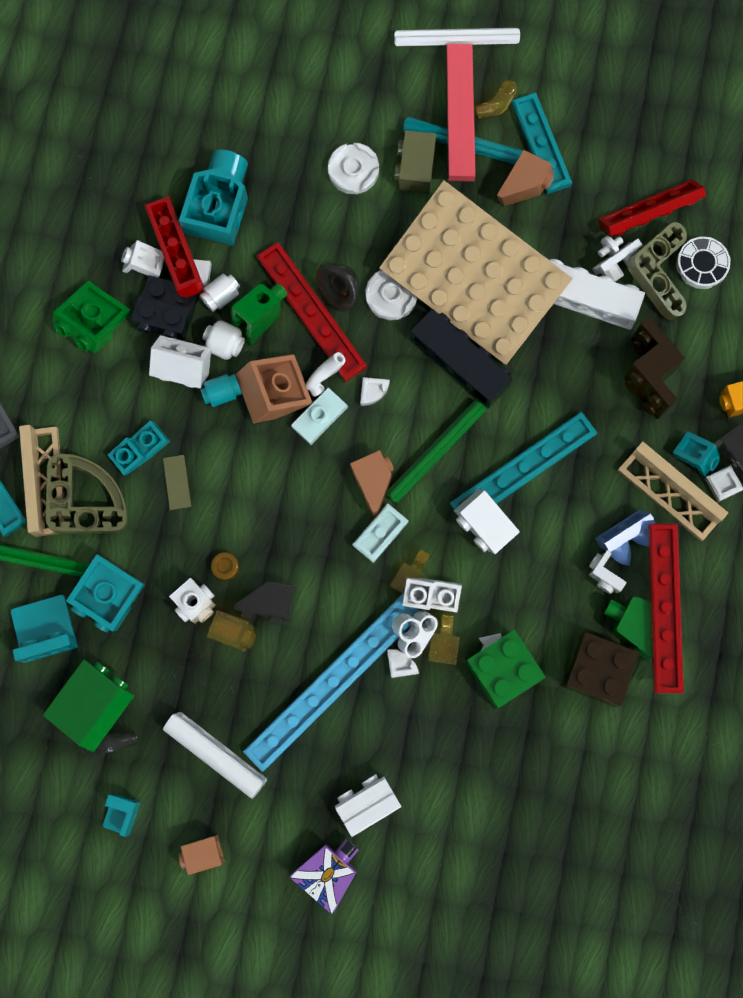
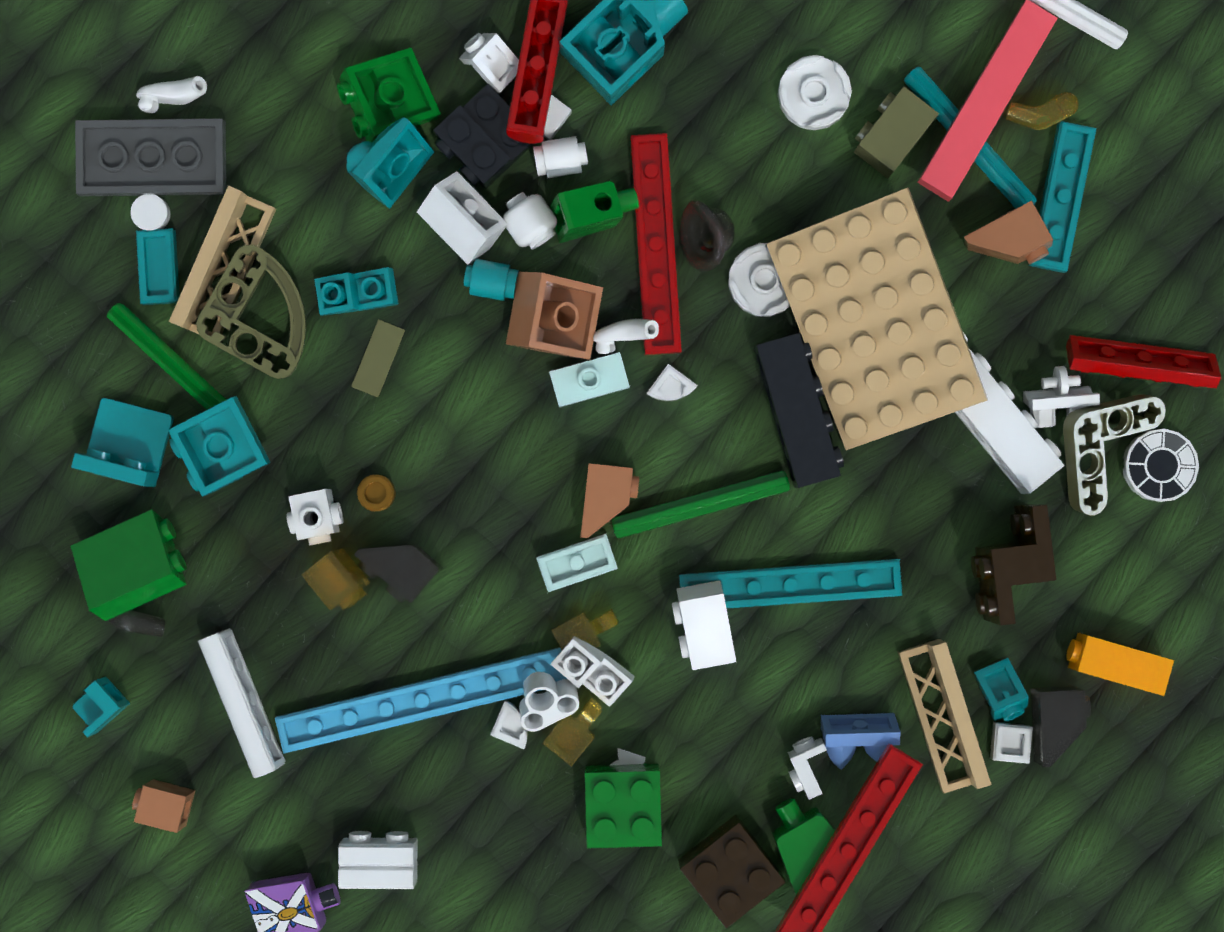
camera: 30 degrees right, 10 degrees up
none -> teal slope [346,117,434,209]

